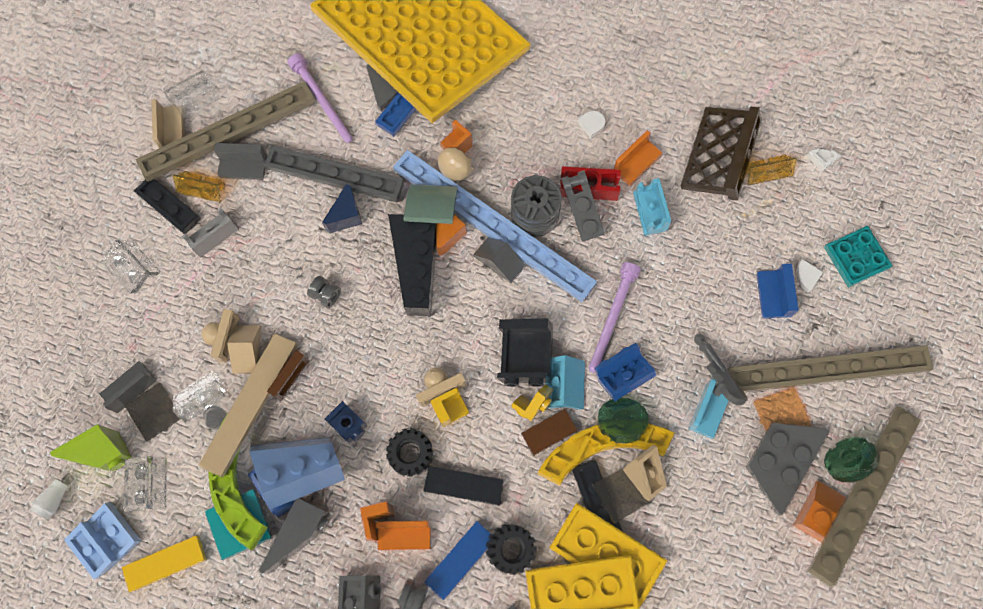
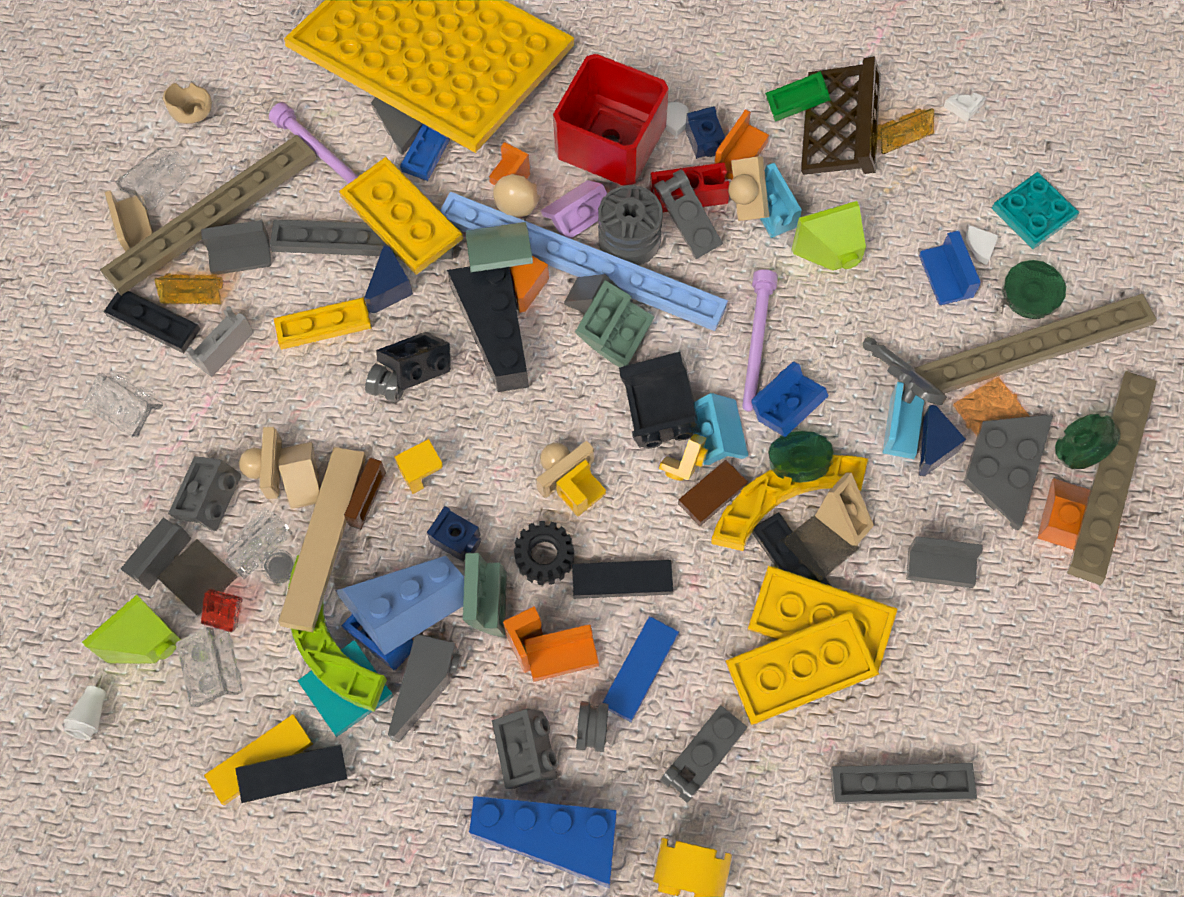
camera: 15 degrees left, 5 degrees down
light blue slope [64,502,141,580] -> none
black tyre [486,524,537,575] -> none
none -> tan hair [162,82,212,124]
none -> dark grey bracket [168,456,241,531]
none -> clear red tile [201,589,243,633]
none -> black tile [235,744,348,803]
none -> yellow tile [273,297,372,350]
none -> yellow tile [339,157,463,275]
none -> black bracket [376,332,451,390]
none -> yellow panel [394,439,443,494]
none -> sand green slope [463,553,507,637]
none -> lavender panel [541,180,607,239]
none -> red plate [553,54,669,186]
none -> sand green slope [575,280,655,368]
none -> dark blue brick [685,106,725,159]
none -> tan tile [728,156,769,221]
none -> green tile [765,71,831,122]
none -> lime slope [791,201,866,271]
none -> dark grey panel [906,536,983,588]
none -> dark blue slope [918,405,967,476]
none -> clear green tile [1002,260,1066,319]

